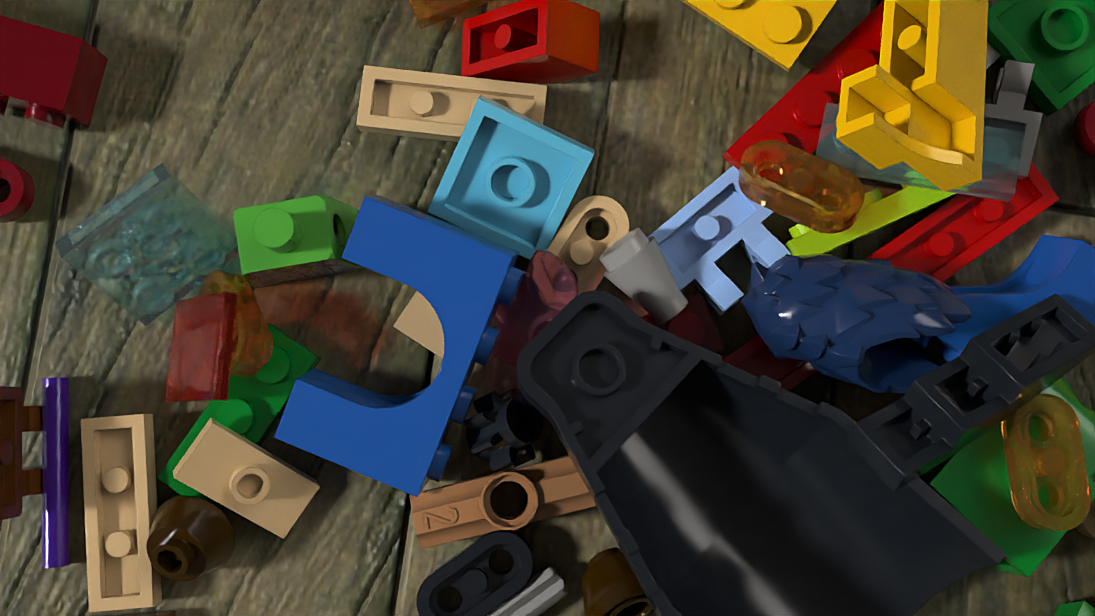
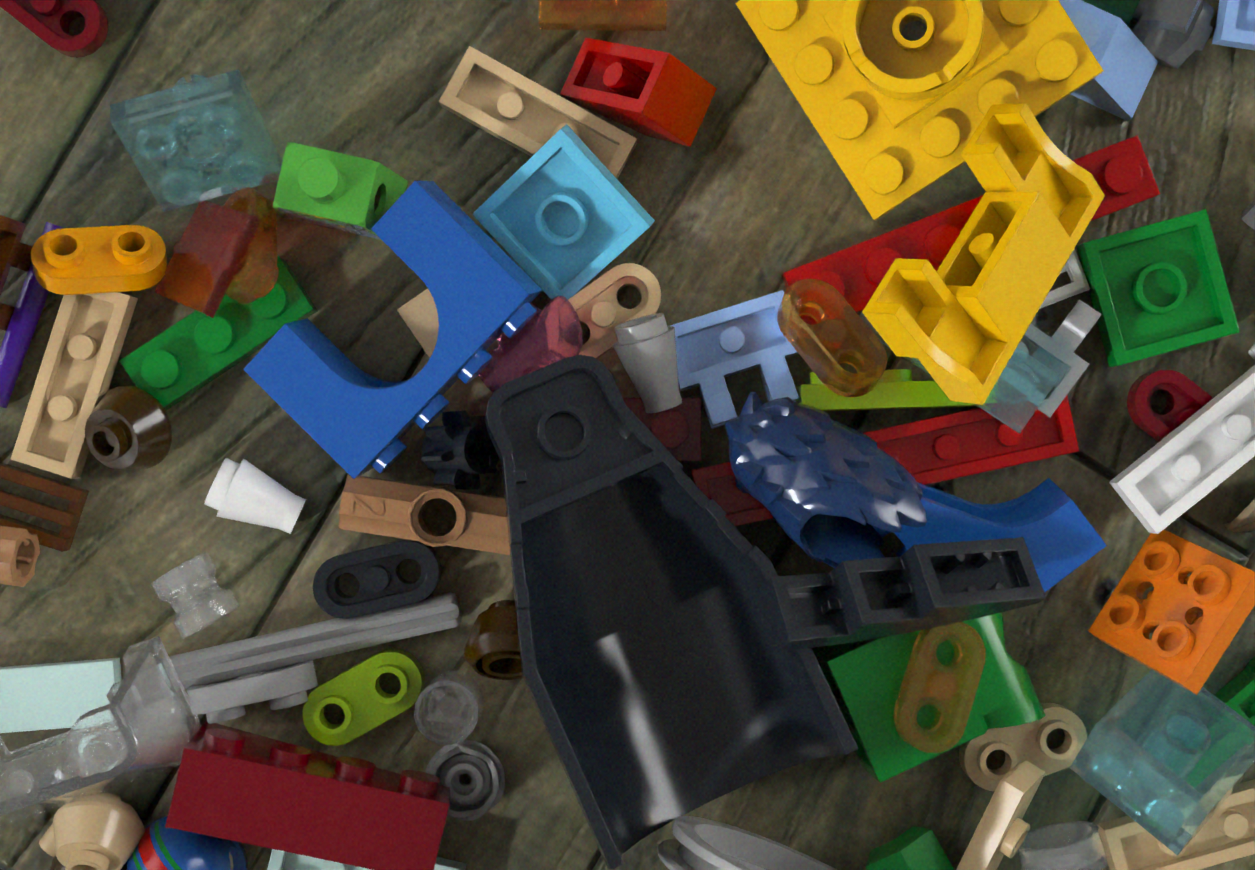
camera: 30 degrees right, 5 degrees up
tan plate [173,418,320,539] -> none
none -> light orange plate [31,225,167,295]
none -> white cone [204,458,306,534]

